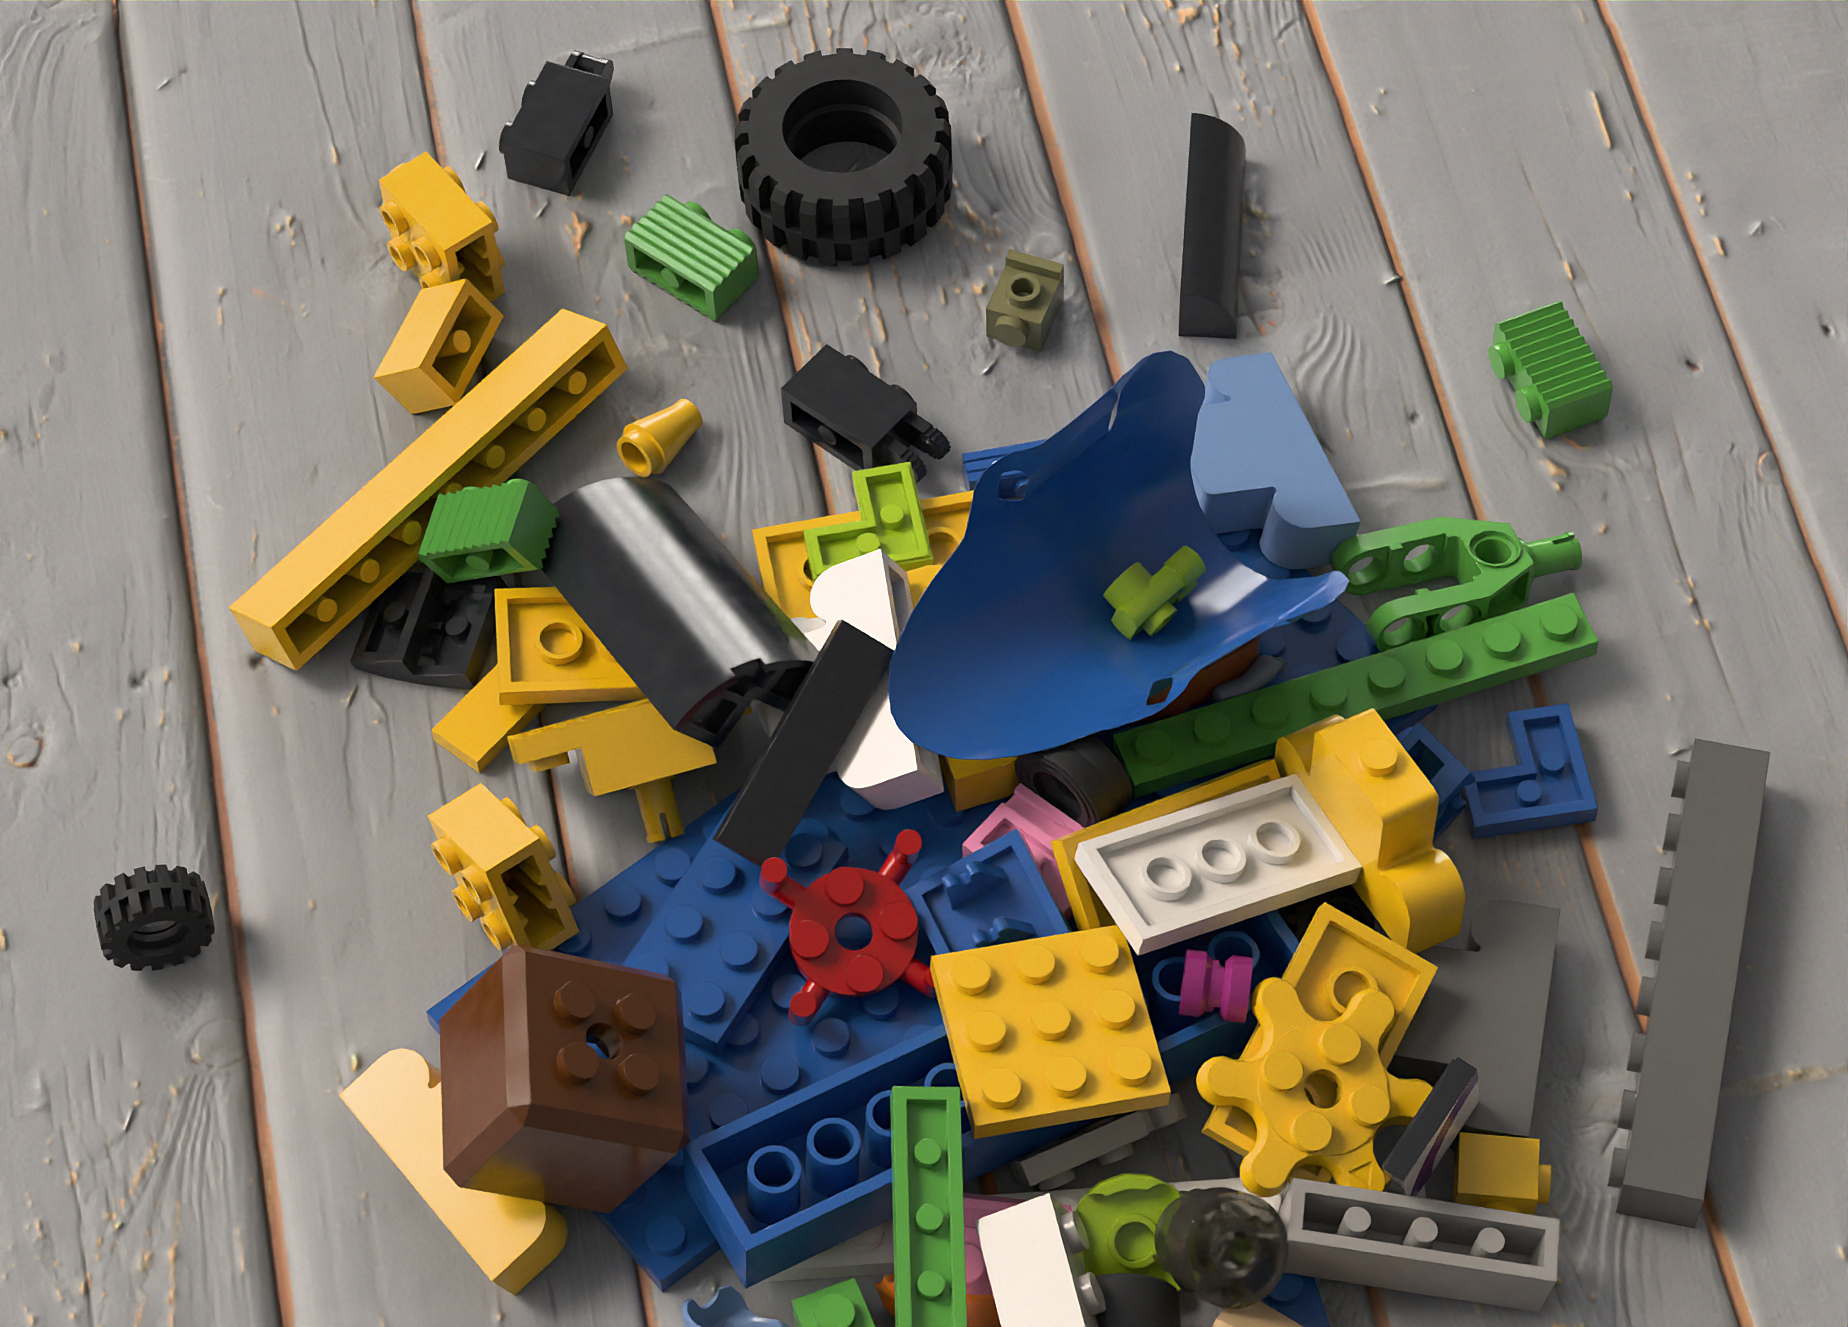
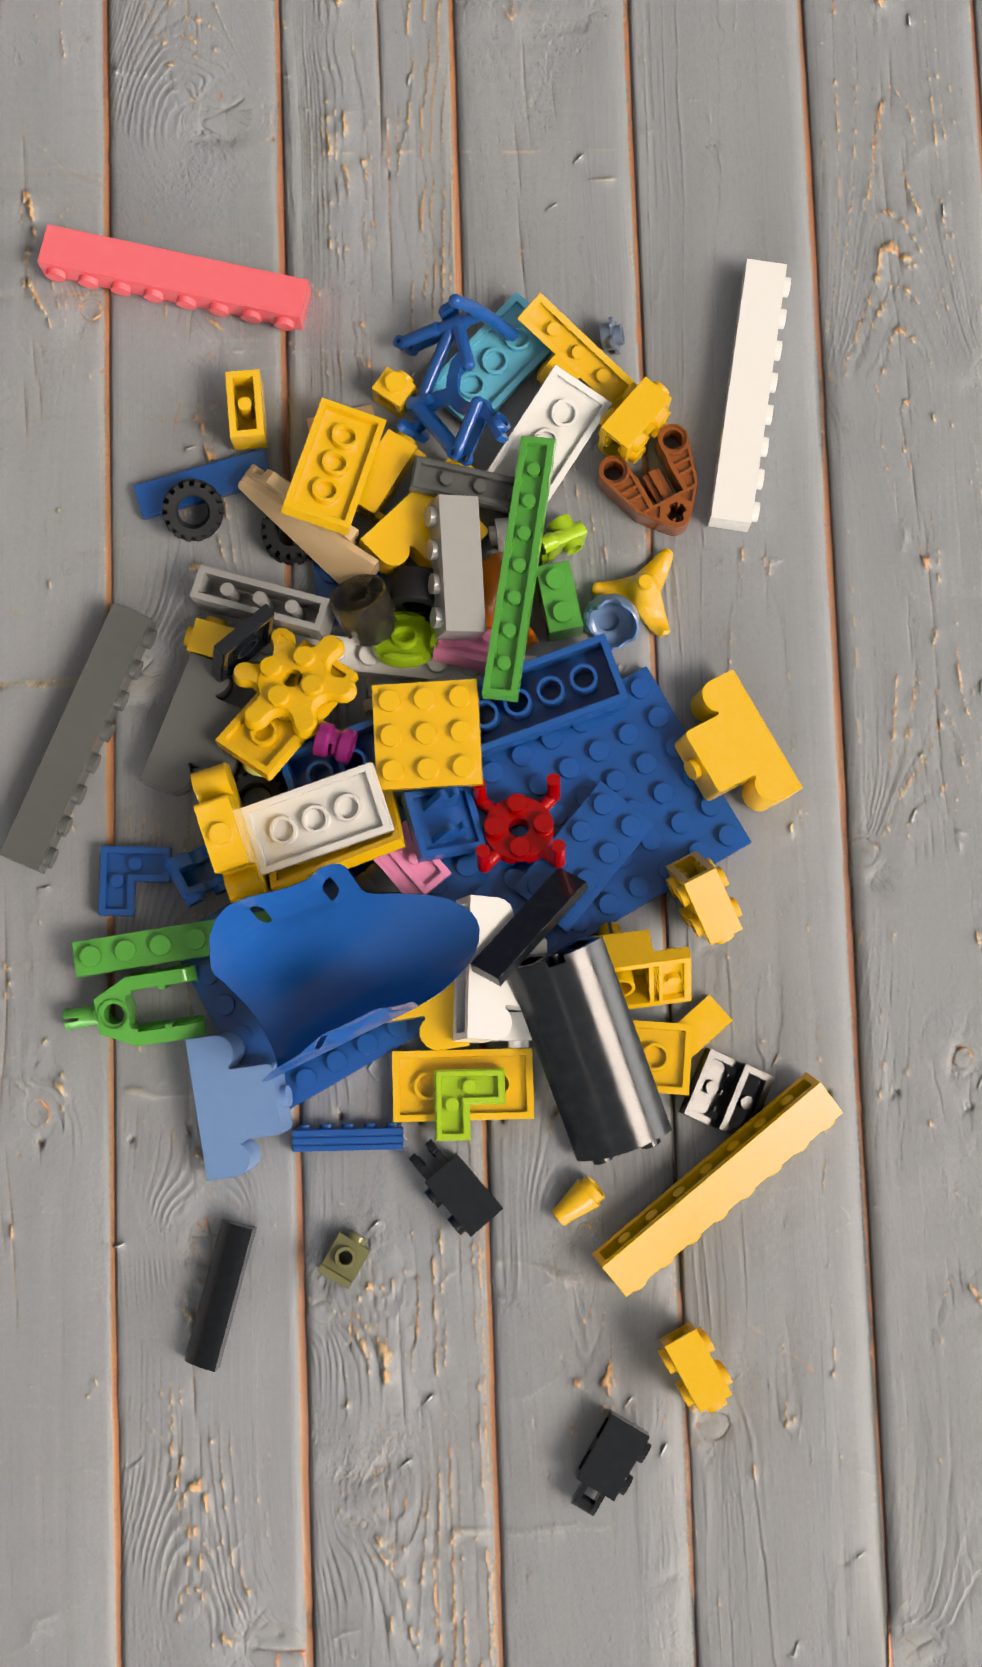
camera: 175 degrees left, 25 degrees up
black tyre [93,864,215,971] -> none
yellow brick [373,278,504,414] -> none
bright green brick [417,479,560,583] -> none
reddish brown plate [439,944,691,1213] -> none
bright green brick [624,194,759,321] -> none
black tyre [734,48,953,266] -> none
lime plate [1103,546,1206,640] -> none
bright green brick [1488,301,1613,440] -> none

